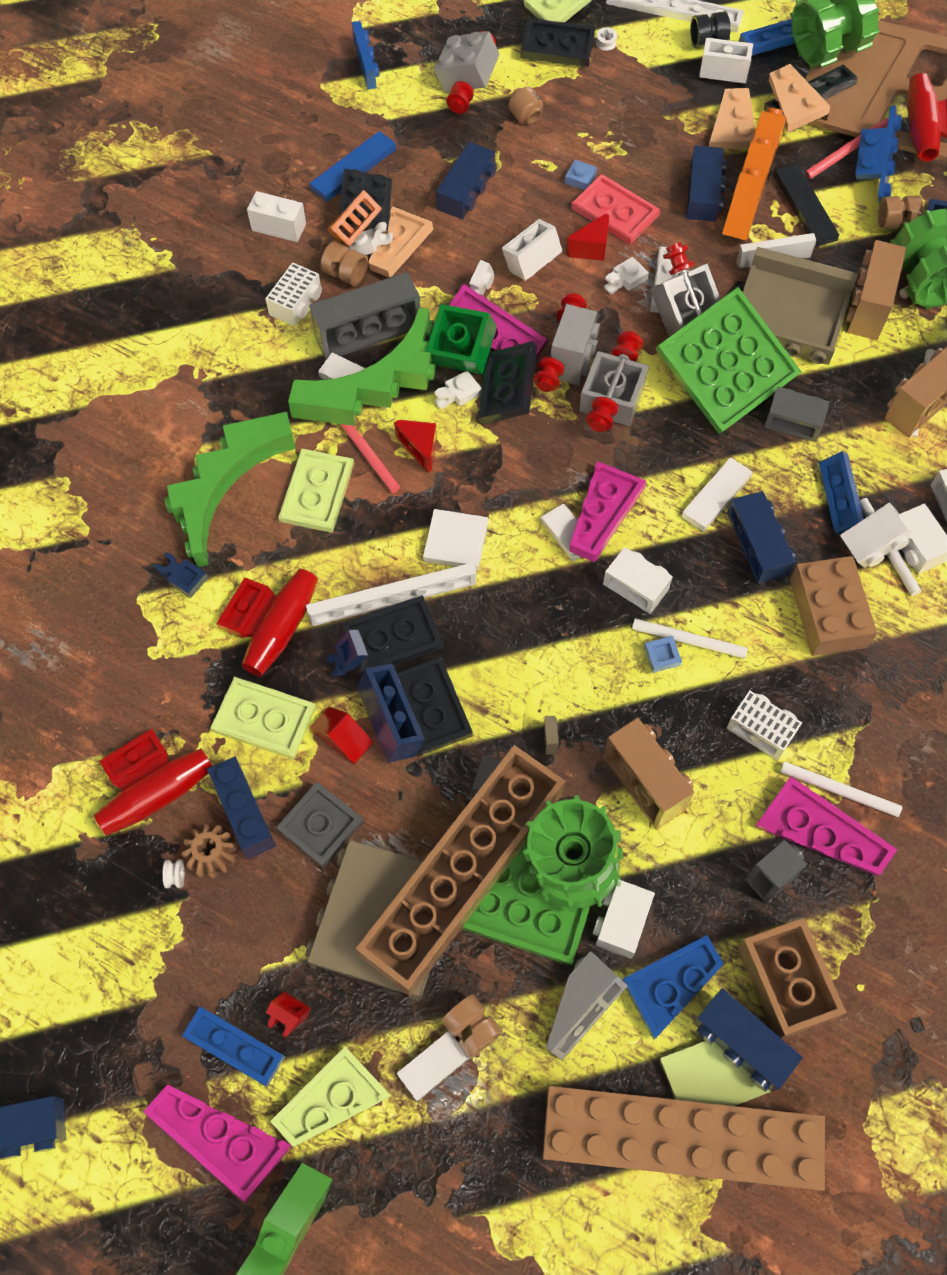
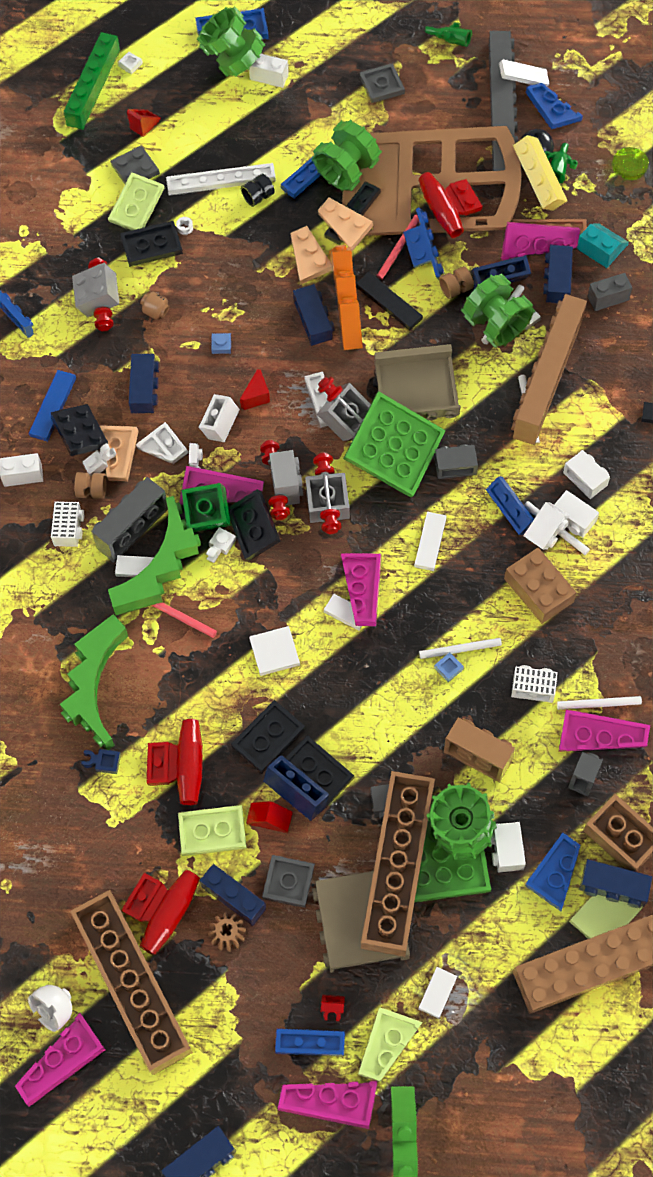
camera: 25 degrees left, 0 degrees up
white bush [163,859,185,888] -> none
yellowish green tile [278,448,354,533] -> none
white tile [306,563,476,626] -> none
dark blue plate [326,630,367,676] -> none
orange slope [327,190,382,247] -> none
red slope [394,420,437,473] -> none
medium nougat wheel [441,994,503,1059] -> none
dark tan tile [543,716,558,755] -> none
light grey slope [546,951,628,1061] -> none
coral tile [571,174,660,245] -> none
white brick [603,547,672,614] -> none
white plate [604,257,649,294] -> none
white brick [699,38,753,83] -> none
dark blue brick [727,491,796,583] -> none
white tile [736,233,816,269] -> none
medium nougat brick [845,240,907,341] -> none
none -> medium nougat brick [70,890,193,1076]
none -> white wing [136,422,189,464]

